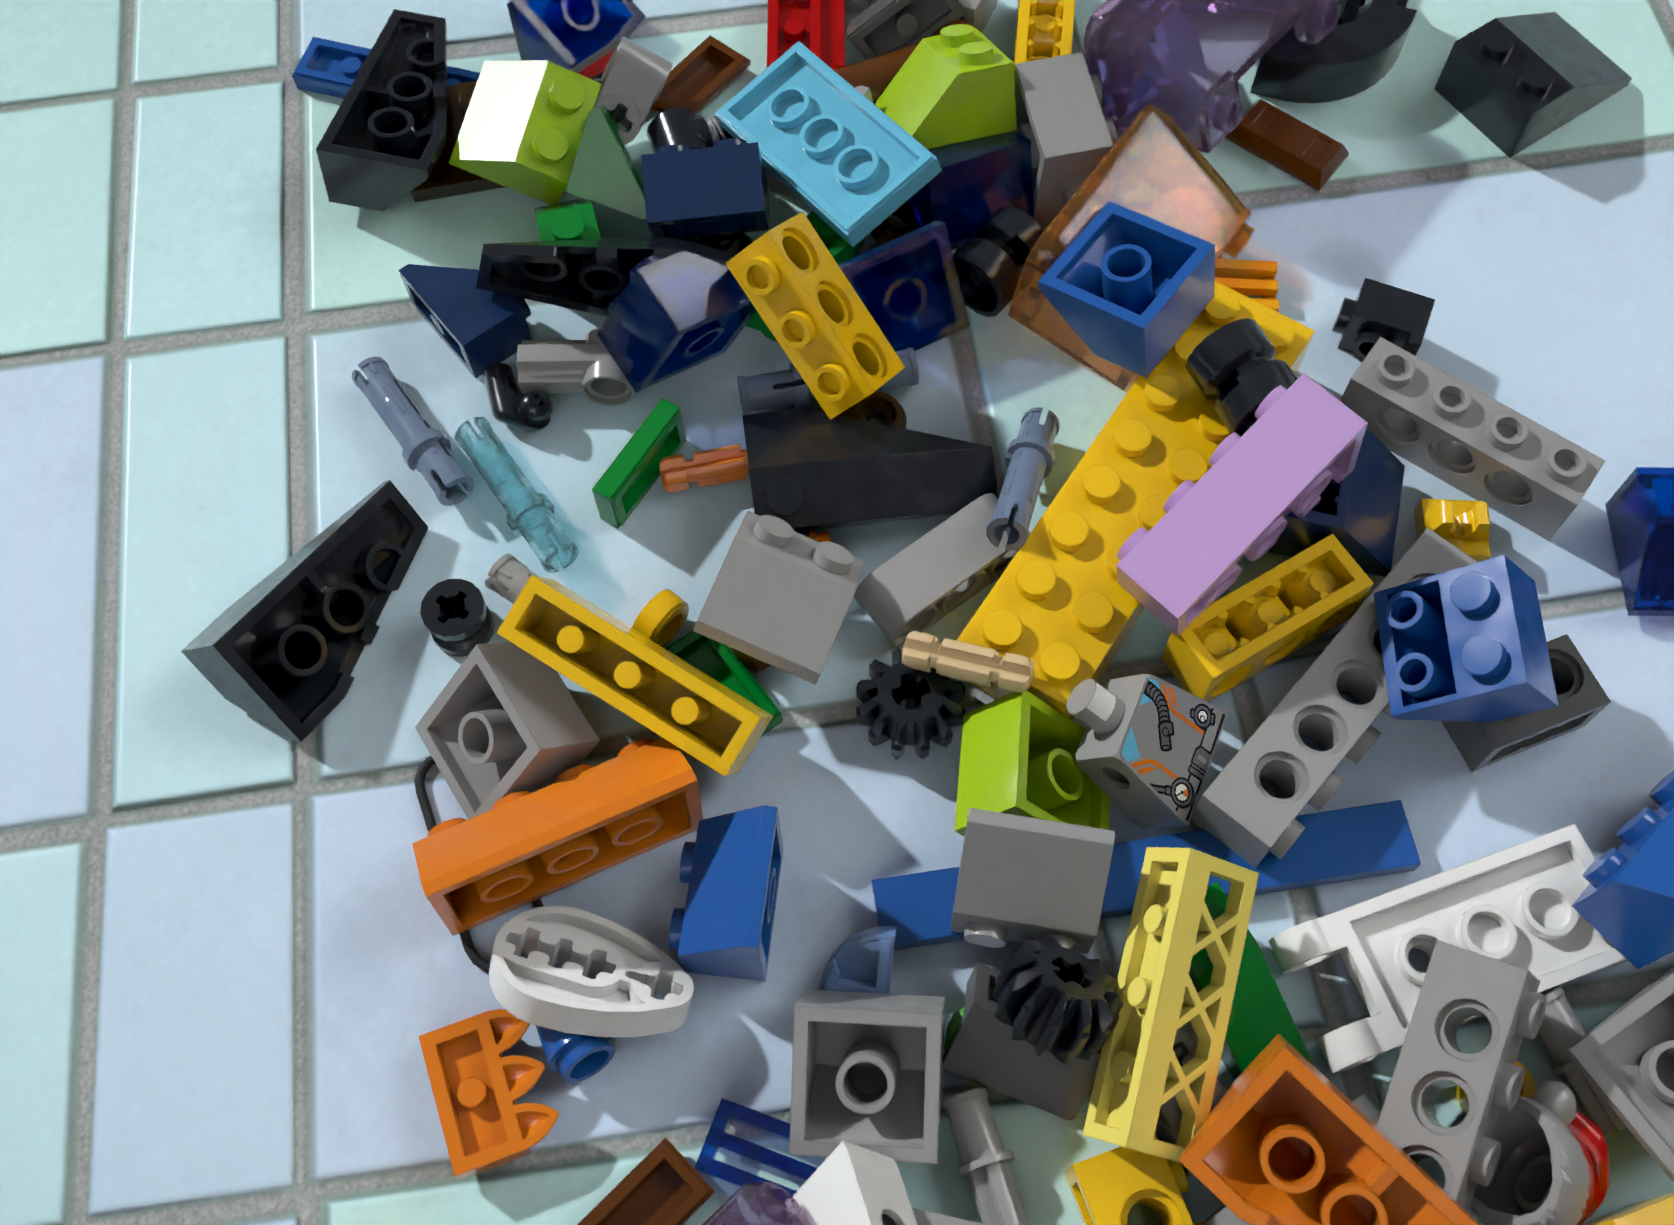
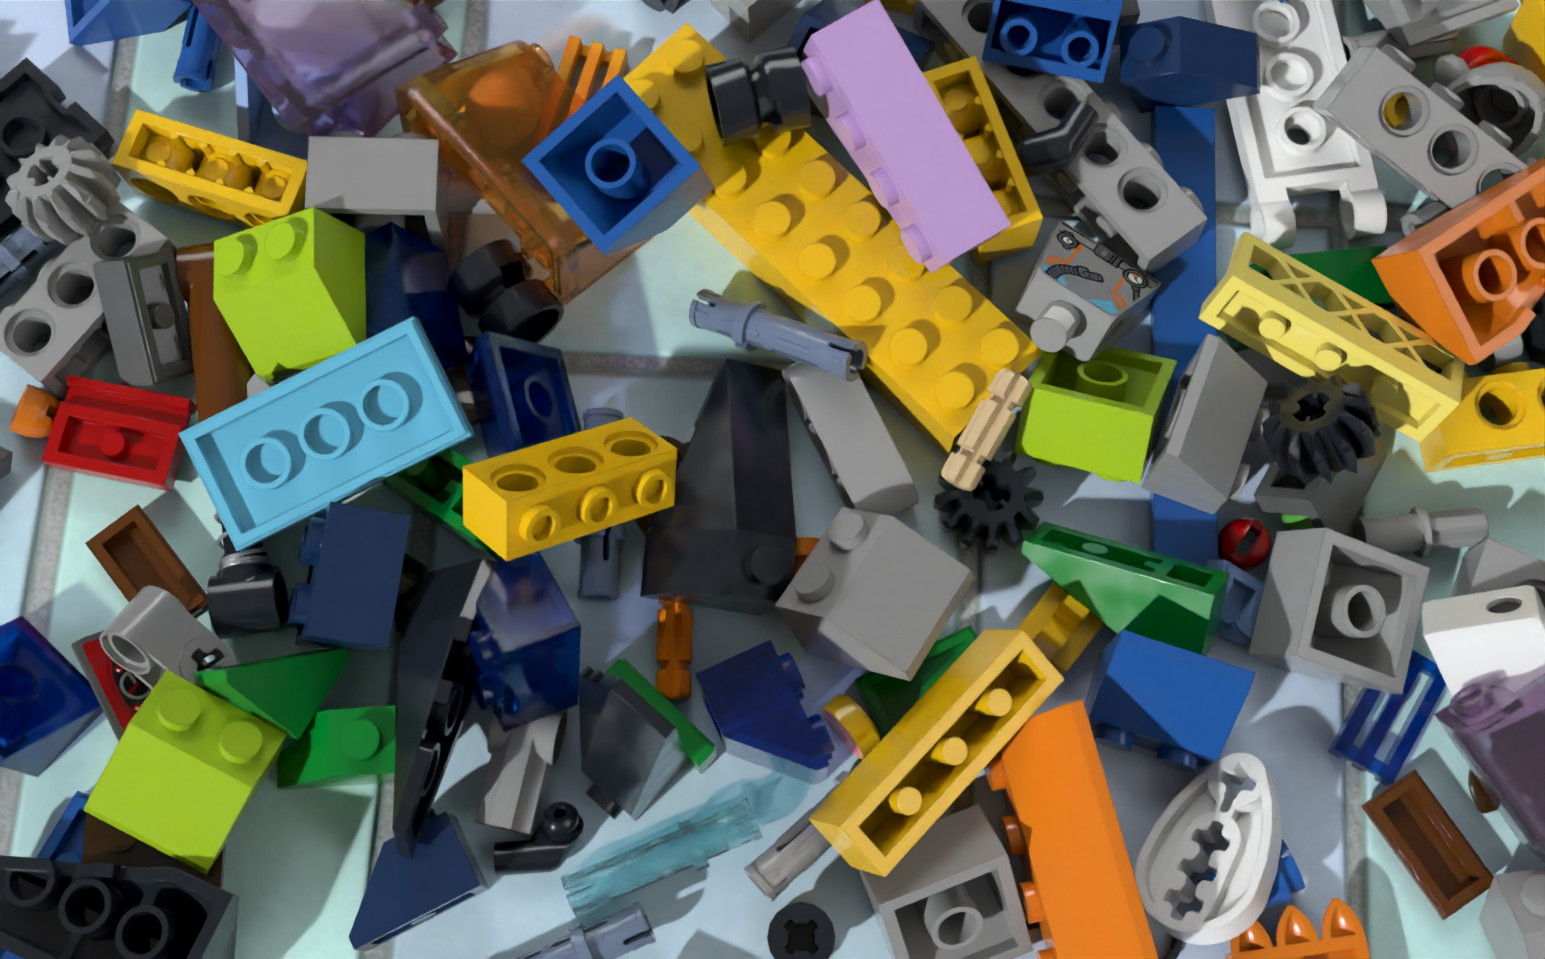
camera: 80 degrees left, 10 degrees up
none -> black wedge [578,666,689,821]
none -> clear blue slope [695,640,835,785]
none -> black arm [1015,101,1099,177]
none -> yellow tile [1016,582,1105,676]
none -> green slope [1021,521,1230,656]
none -> dark blue slope [1120,16,1260,113]
none -> red hinge [1218,517,1272,571]

